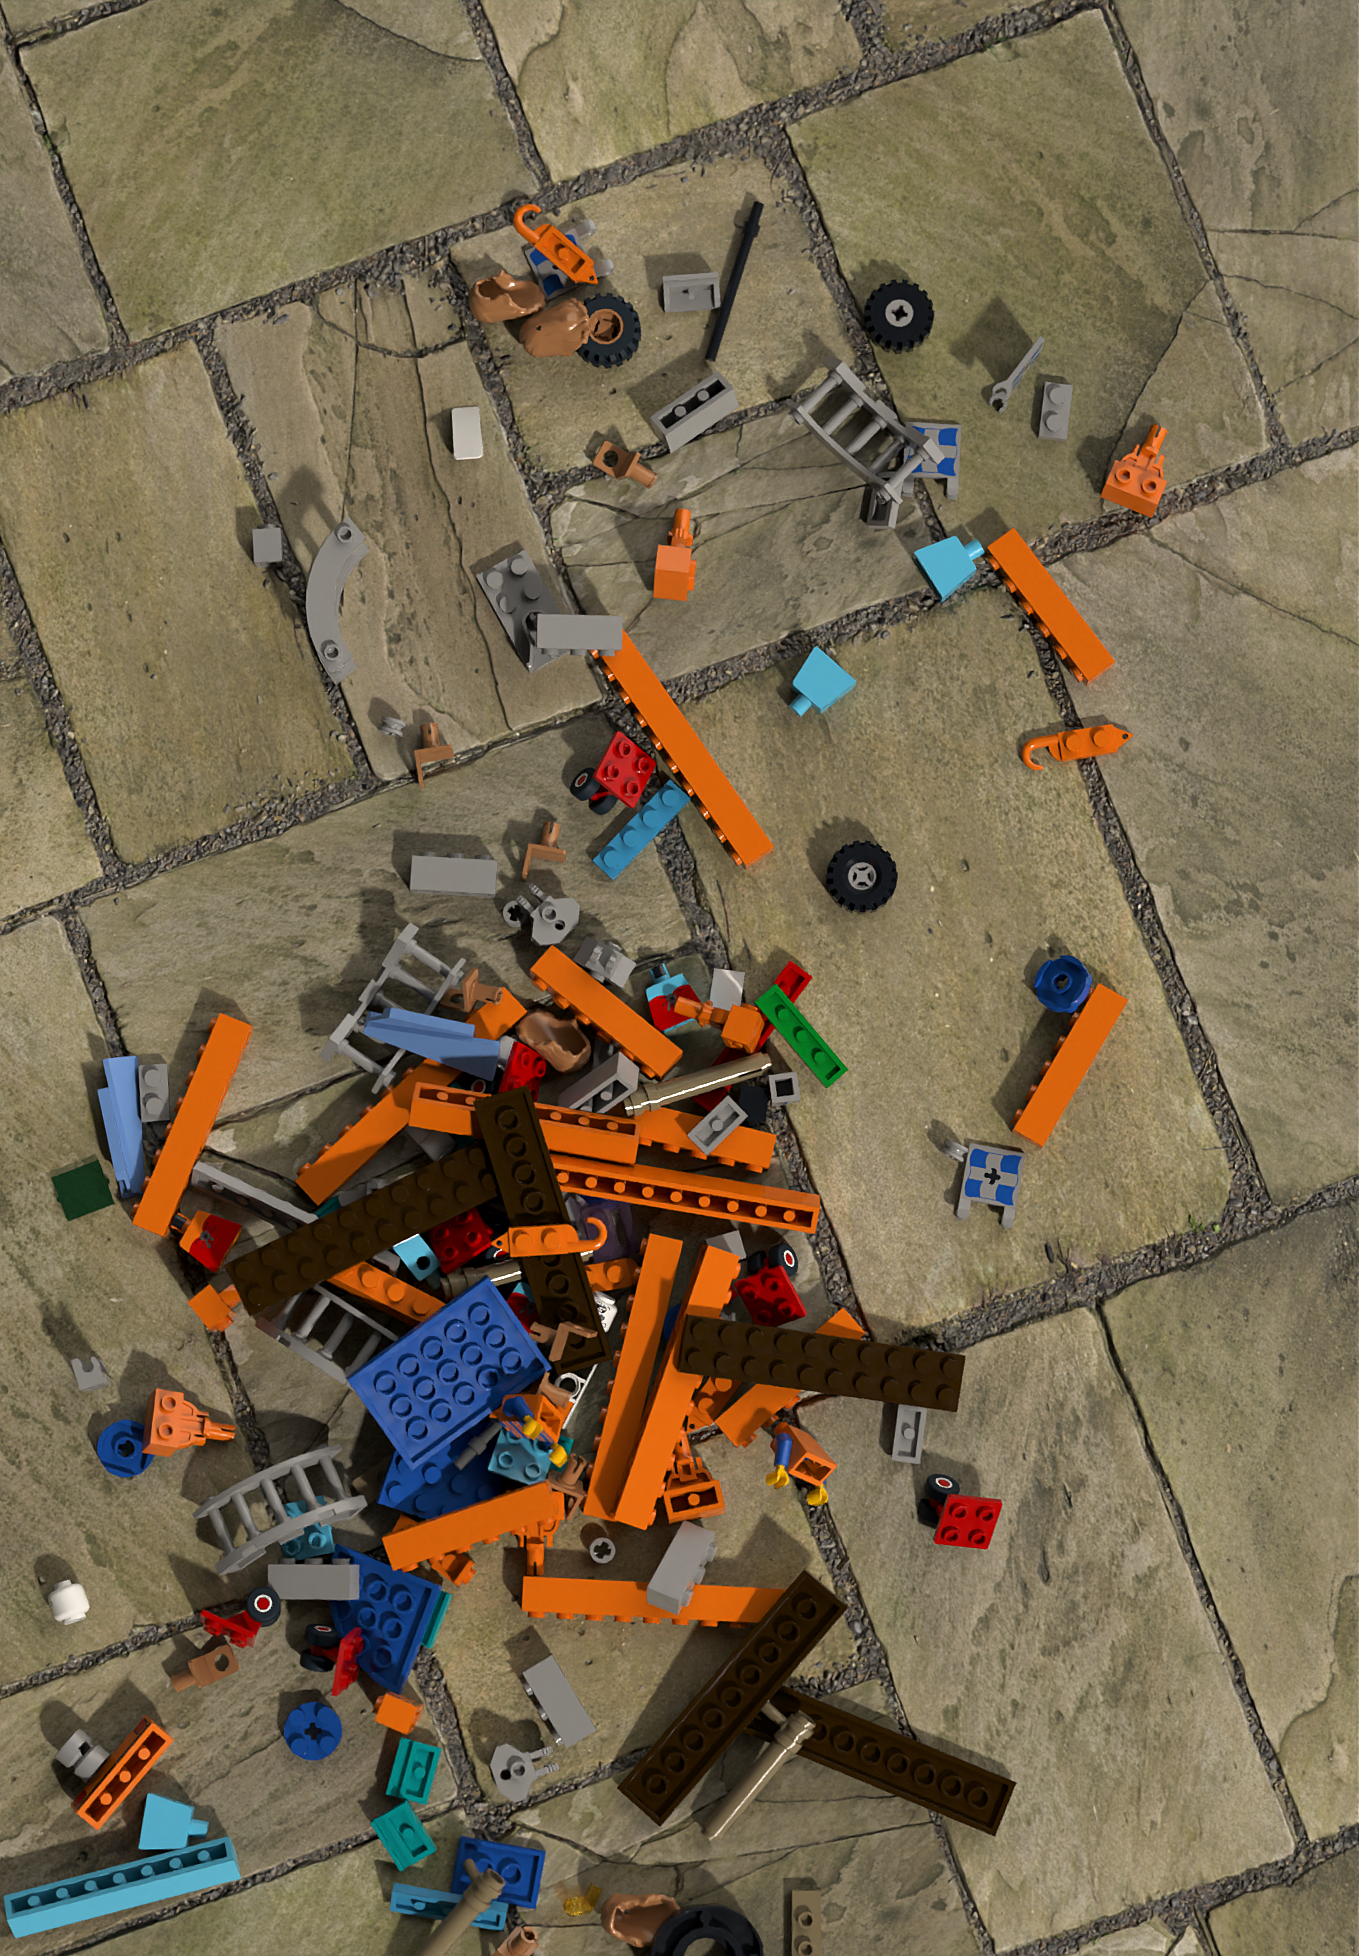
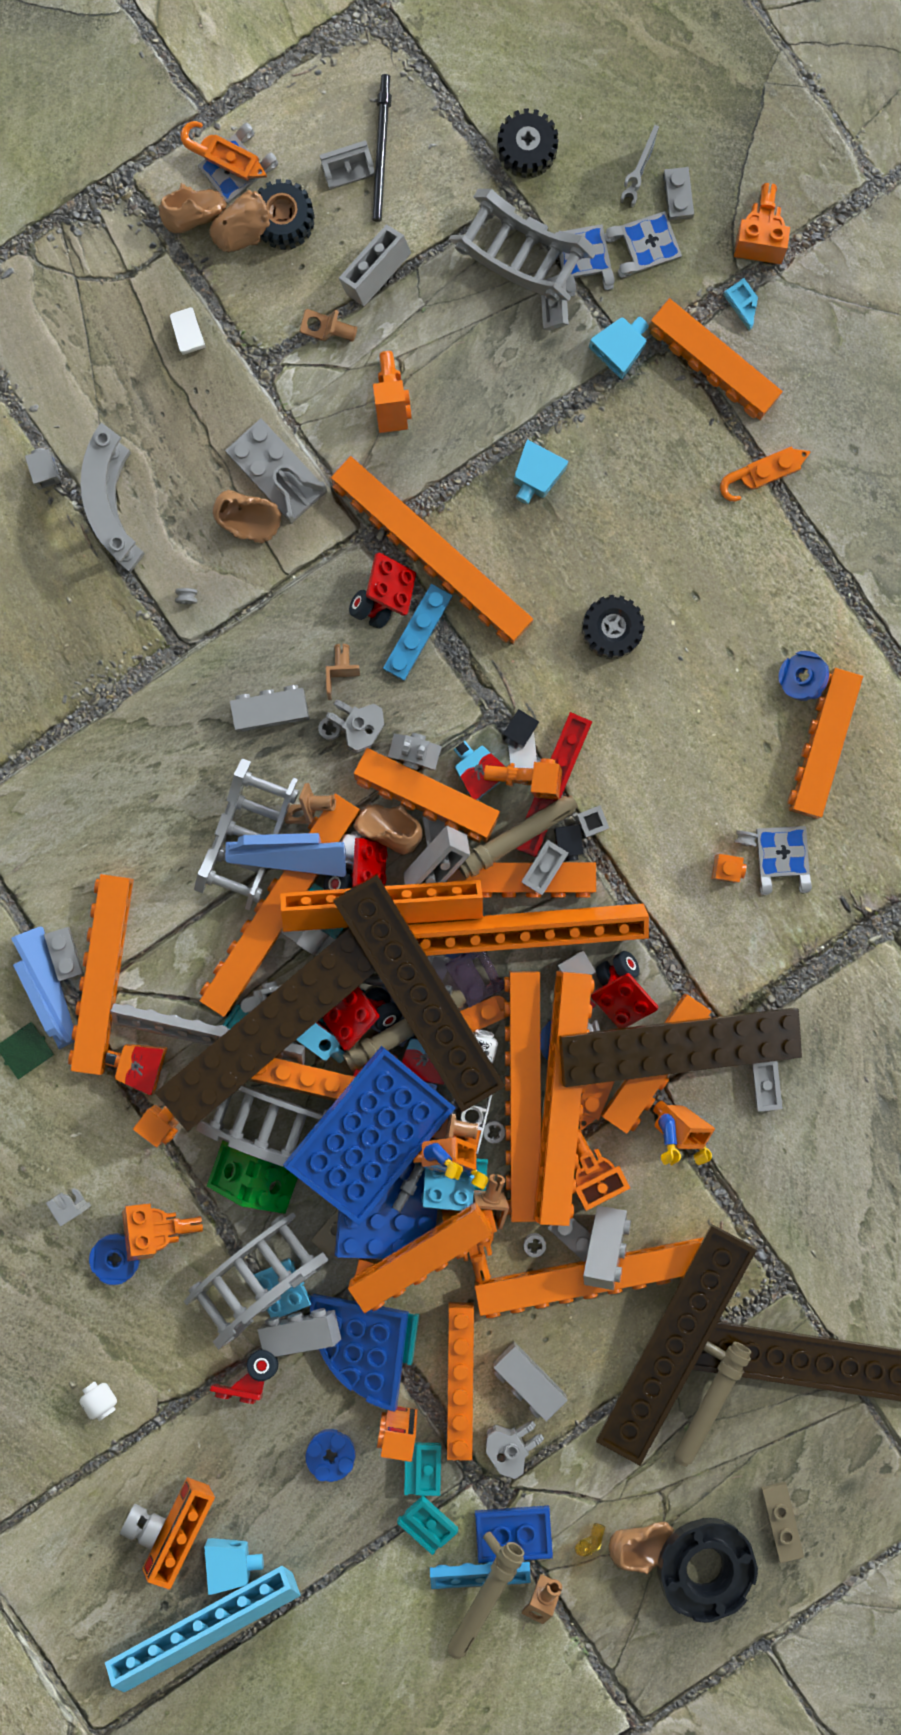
camera: 15 degrees left, 5 degrees up
medium nougat bracket [171,1644,240,1692] -> none
plate [300,1624,364,1696] -> none
medium nougat bracket [414,723,454,789] -> none
orange bracket [430,1550,476,1587] -> none
orange plate [491,1217,607,1257] -> none
medium nougat bracket [529,1322,597,1361] -> none
light grey brick [535,614,623,656] -> none
green plate [753,983,848,1088] -> none
red plate [918,1474,1003,1549] -> none
none -> green bracket [206,1140,298,1214]
none -> medium nougat piece [213,490,282,543]
none -> orange brick [447,1302,474,1460]
none -> light grey bush [483,1120,505,1143]
none -> black brick [502,709,539,750]
none -> light grey plate [547,1217,592,1261]
none -> light grey flag [605,211,682,279]
none -> orange brick [711,854,746,883]
none -> medium azure tile [723,278,758,330]

